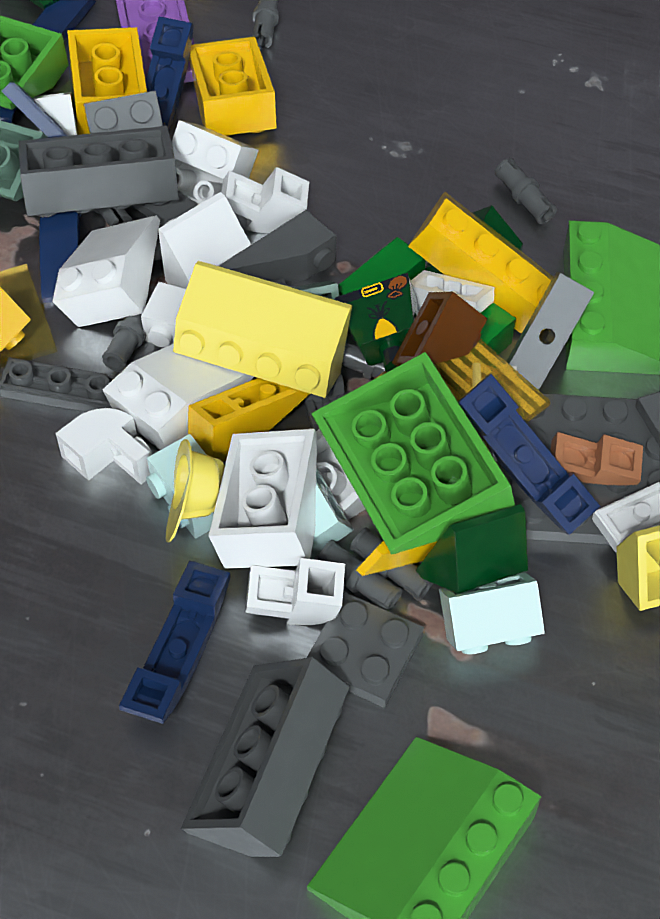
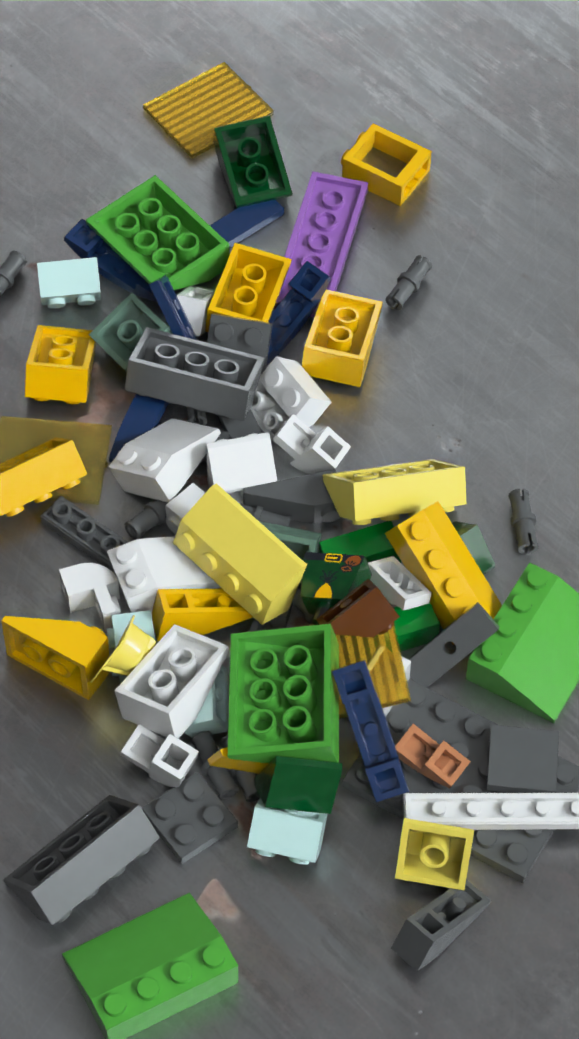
camera: 25 degrees right, 0 degrees up
dark blue slope [119,560,231,724] -> none
none -> yellow slope [1,616,110,700]
none -> light yellow slope [323,459,467,525]

